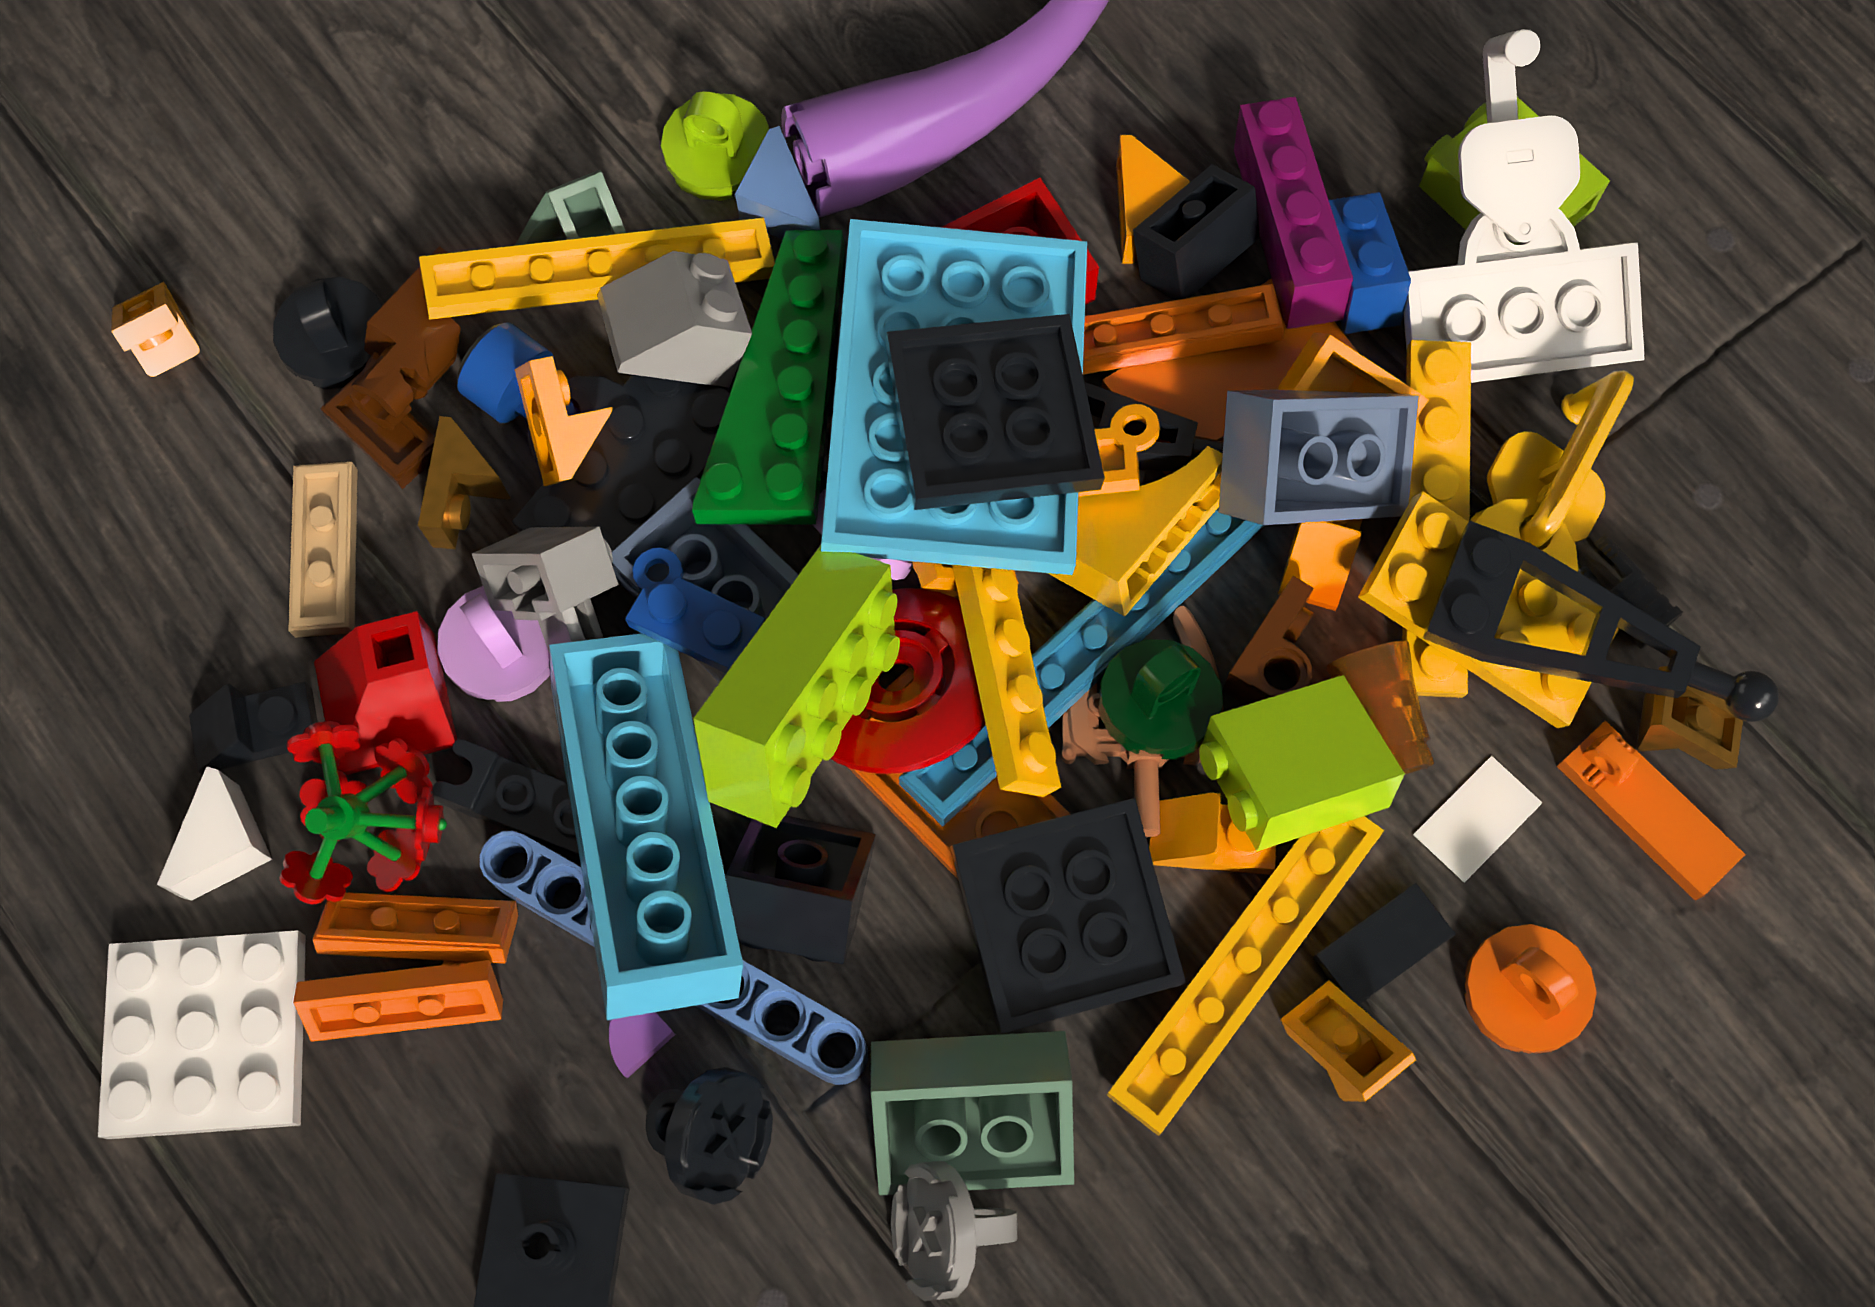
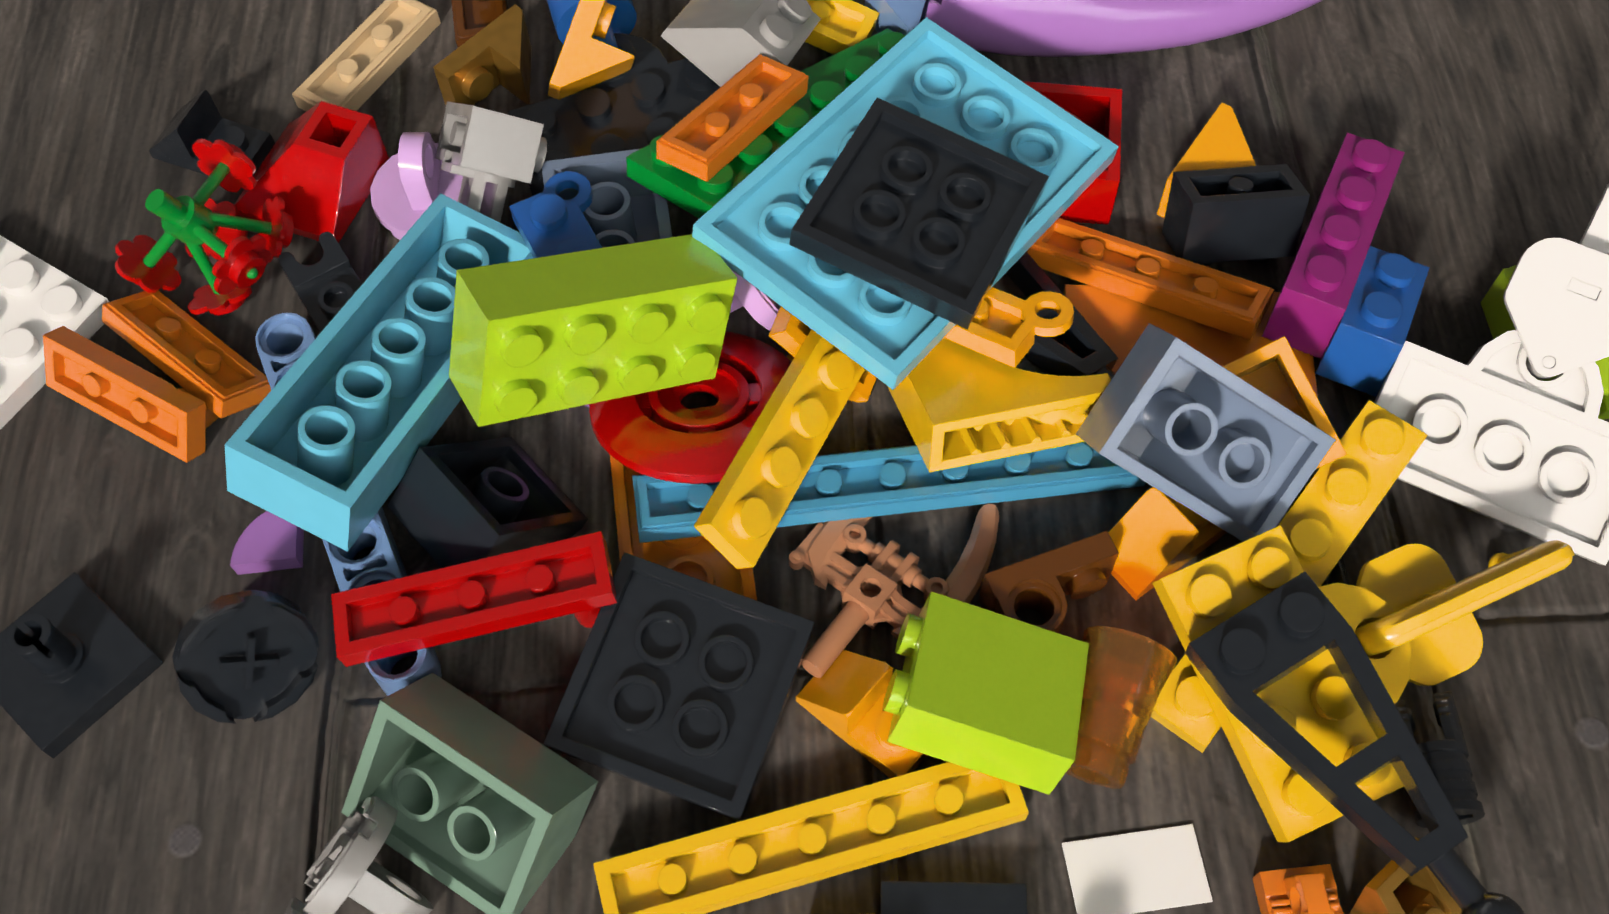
camera: 35 degrees right, 10 degrees down
white slope [157,767,272,901] -> none
dark green tile [1098,639,1223,759] -> none
none -> red piece [331,531,617,667]
none -> orange tile [656,54,809,182]

